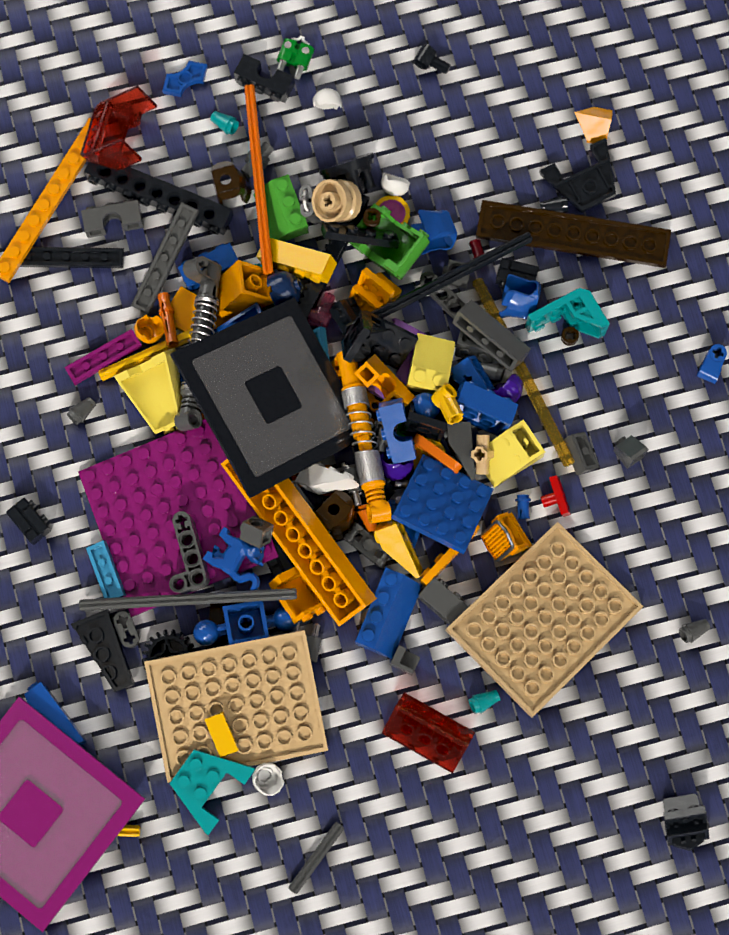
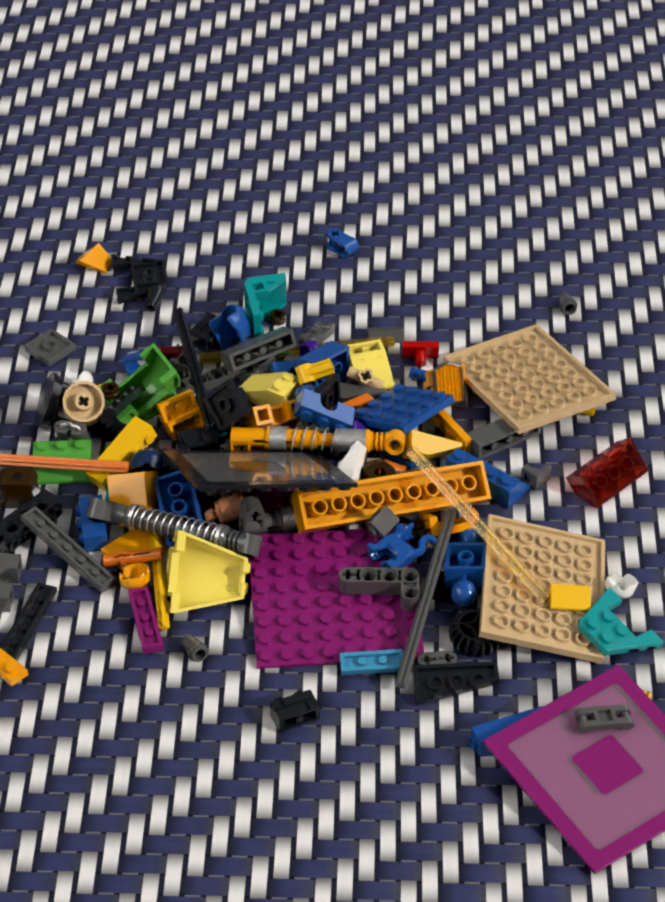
camera: 75 degrees left, 35 degrees down
teal cone [469,690,500,714] -> none
dark brown plate [476,200,671,268] -> none
dark grey slope [613,435,649,469] -> none
none -> dark grey plate [24,328,76,366]
none -> dark grey plate [299,321,335,344]
none -> clear yellow axle [407,446,550,604]
none -> dark grey plate [574,704,635,734]

